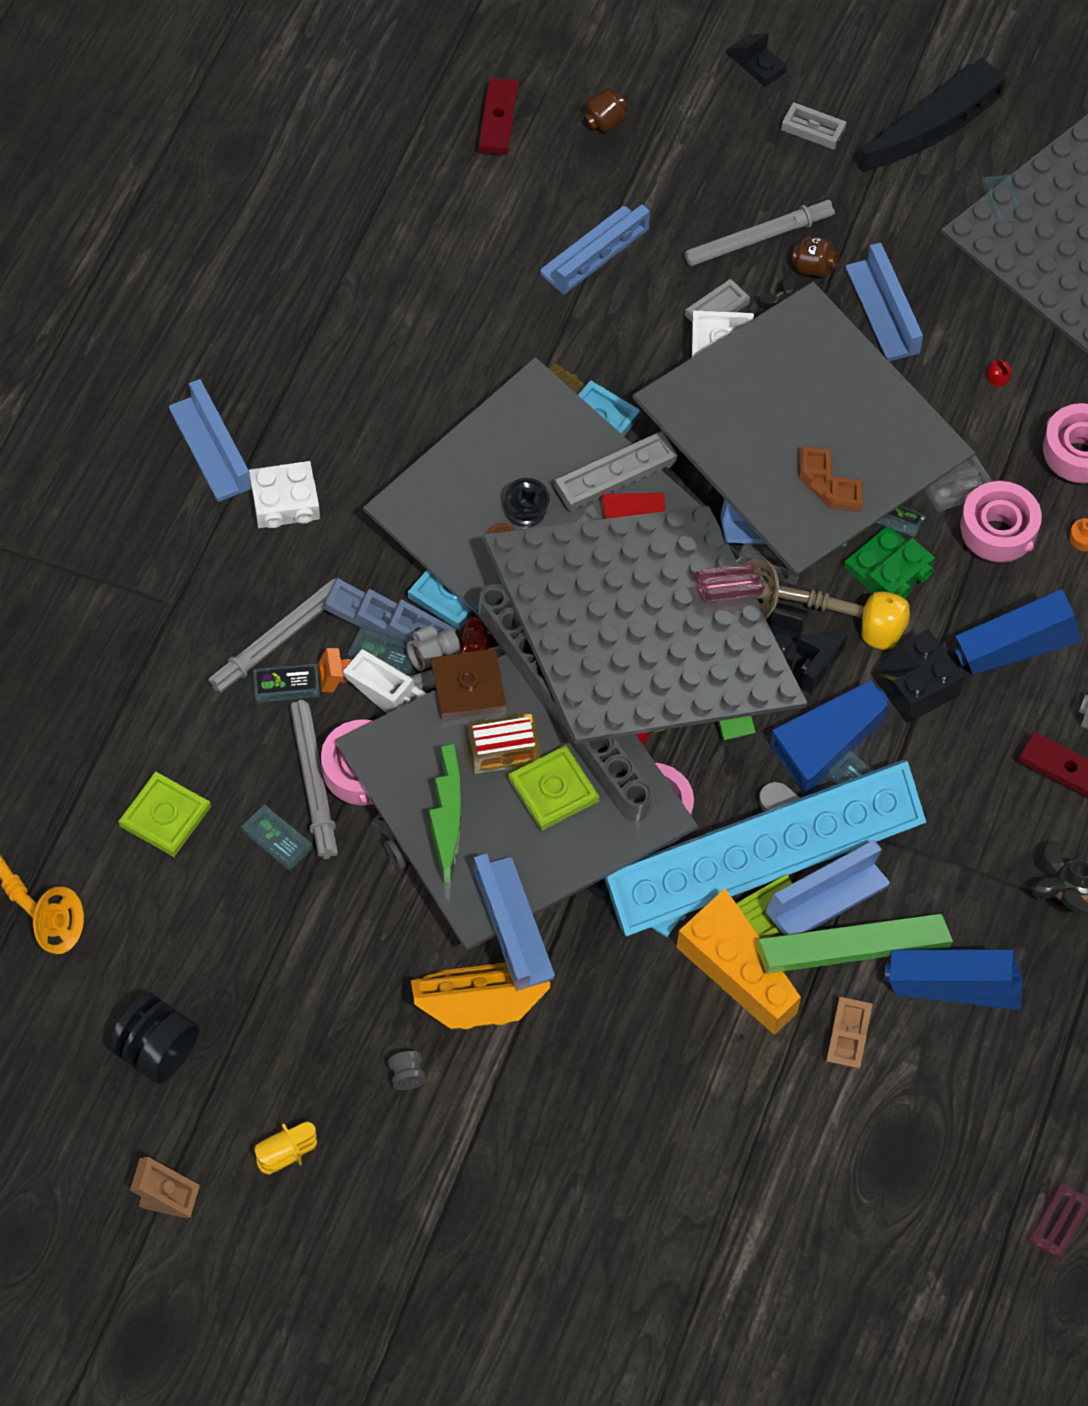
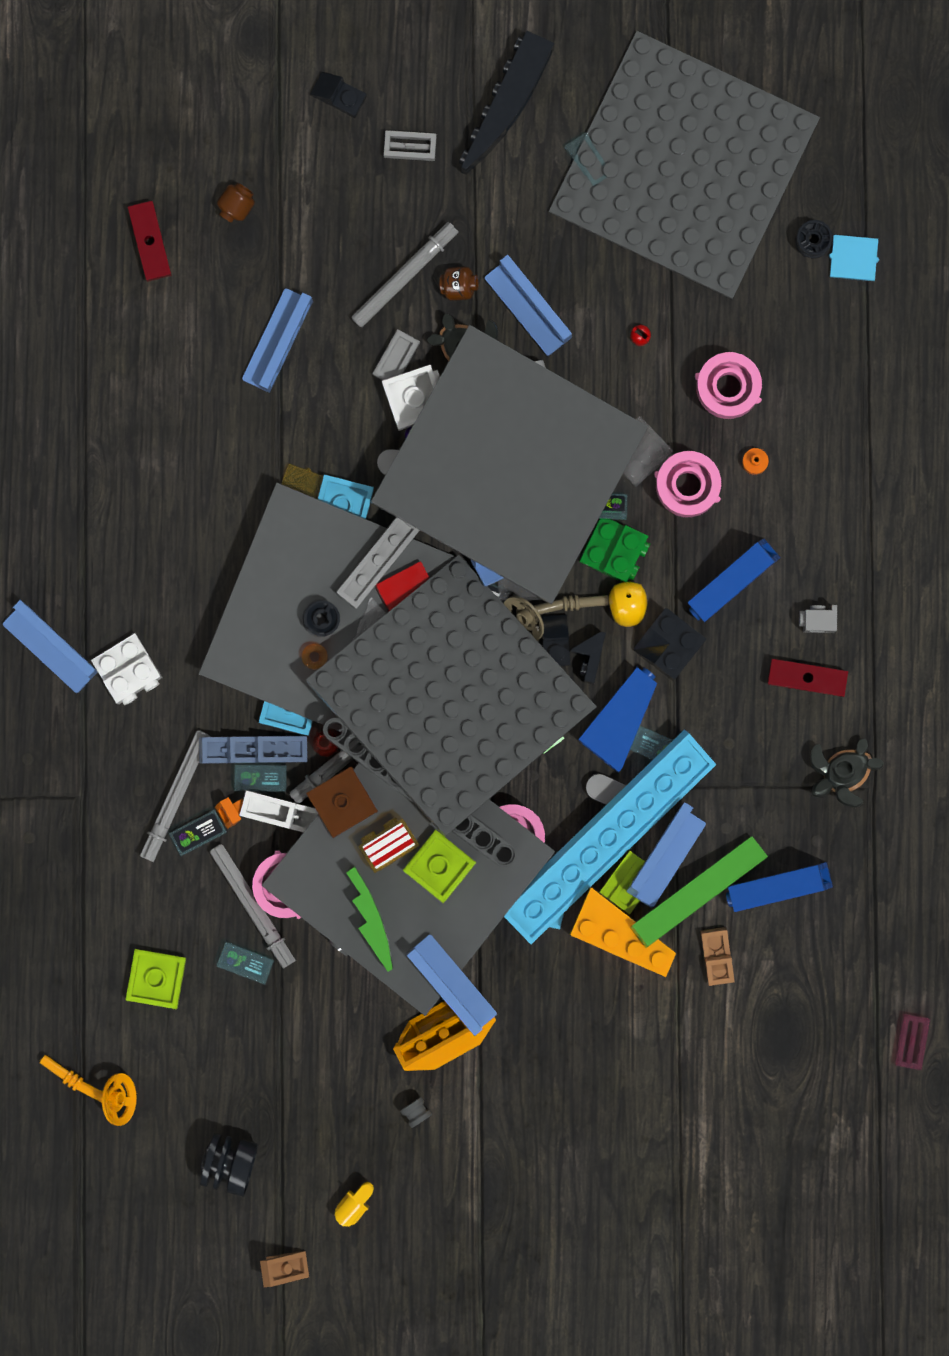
camera: 15 degrees left, 25 degrees up
light grey piece [407,625,460,671] -> none
clear pink tile [694,563,765,602] -> none
dark orange tile [798,446,863,512] -> none

